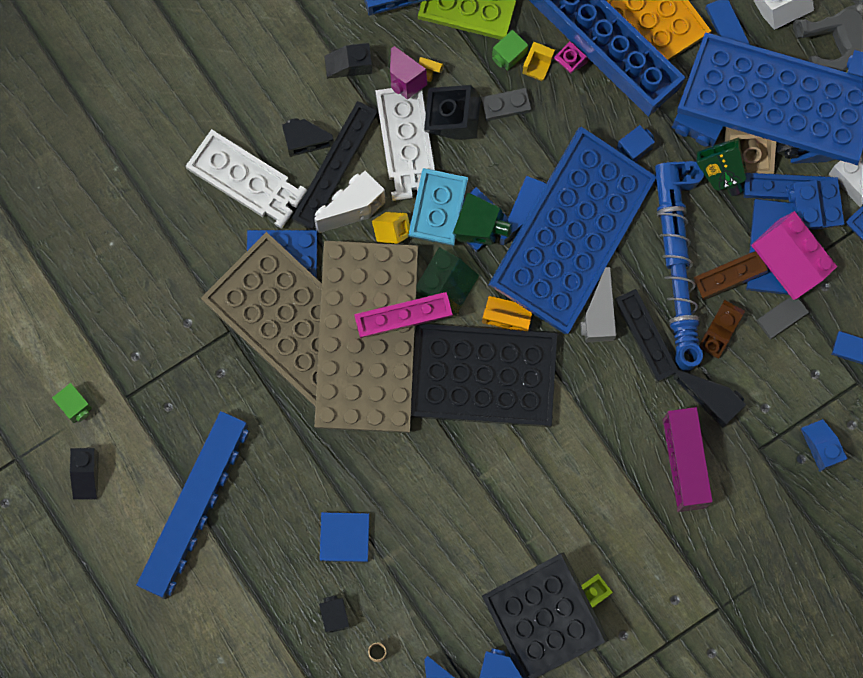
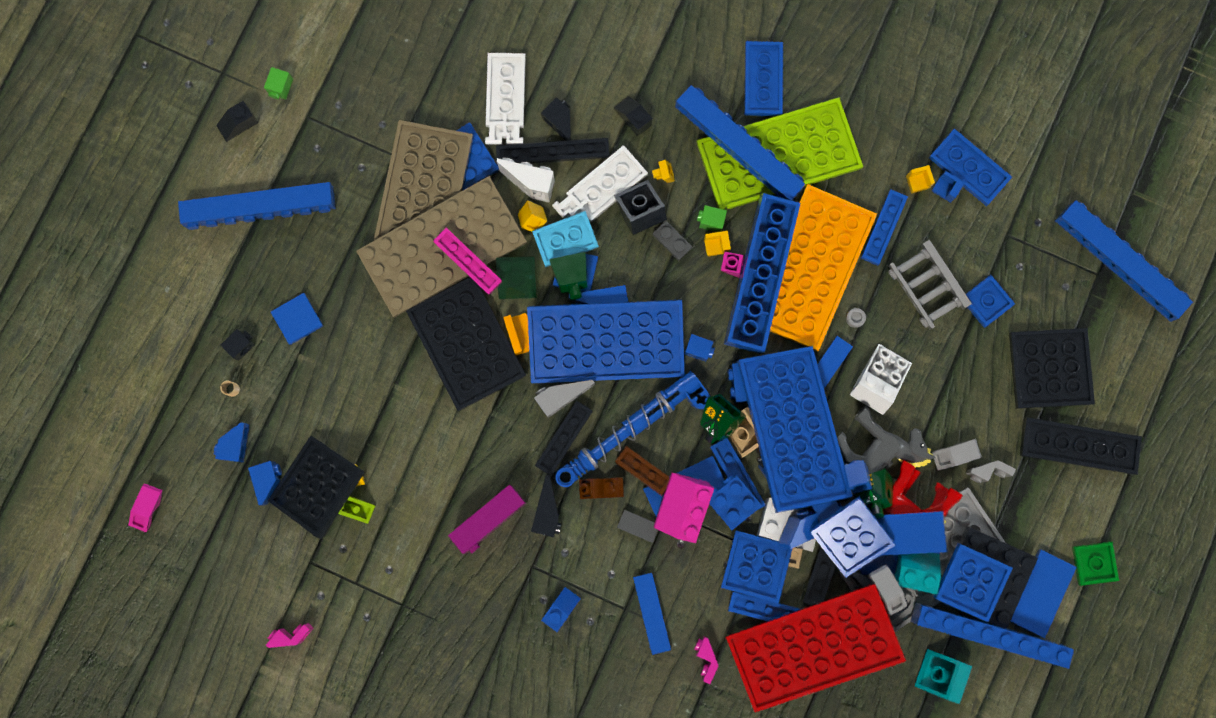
camera: 60 degrees right, 5 degrees up
magenta slope [390,46,427,100] -> none

